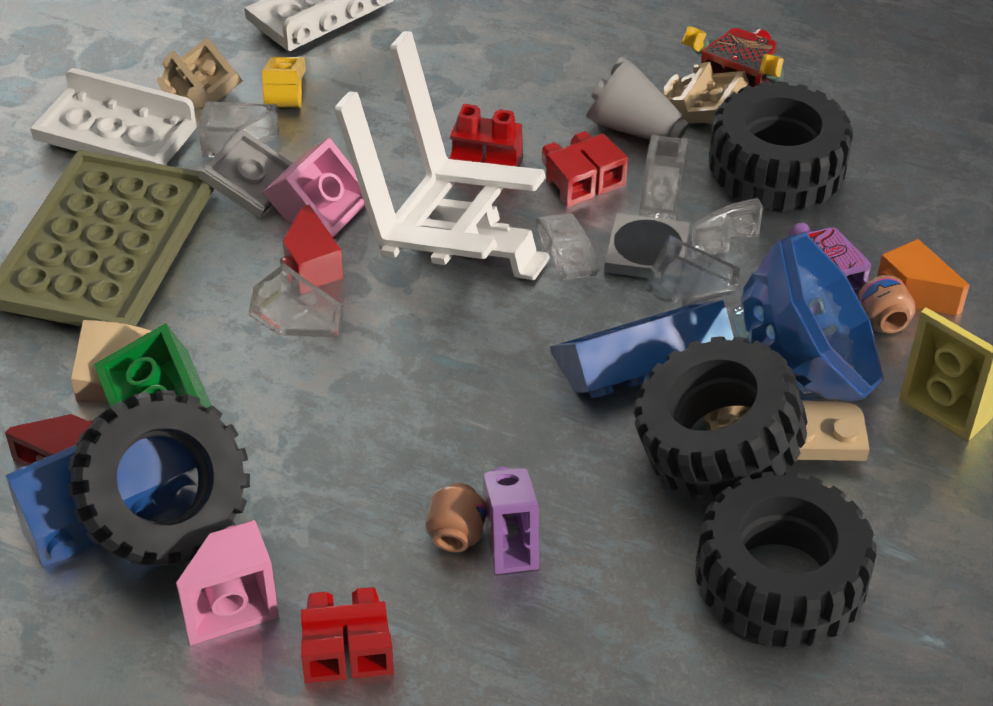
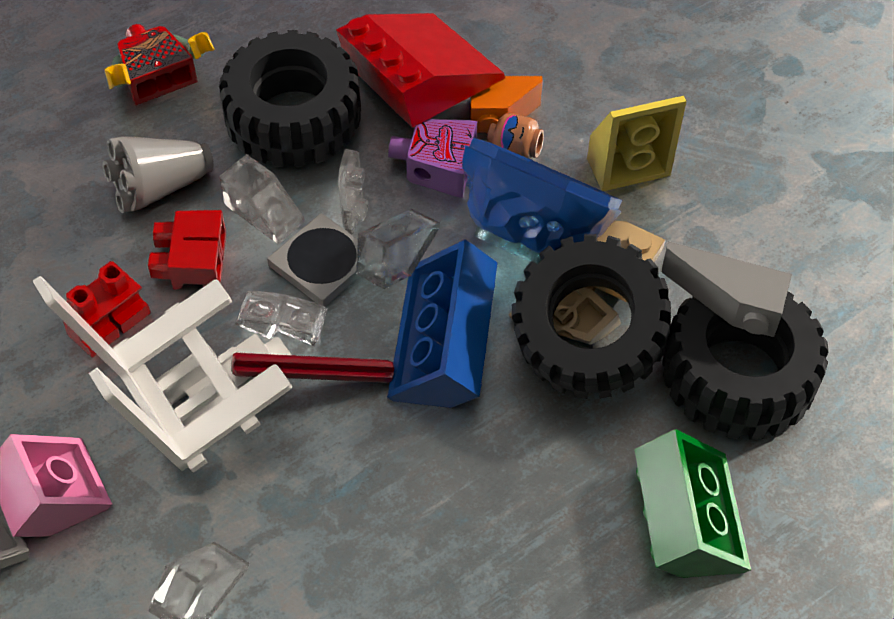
camera: 60 degrees left, 10 degrees up
red slope [280,204,343,293] -> none
nougat head [425,483,486,552] -> none
medium lavender torso [483,466,539,575] -> none
tan slope [664,62,749,124] -> none
none -> dark red axle [231,353,394,383]
none -> red slope [336,13,505,128]
none -> slope [634,429,751,578]
none -> light grey slope [661,241,792,337]

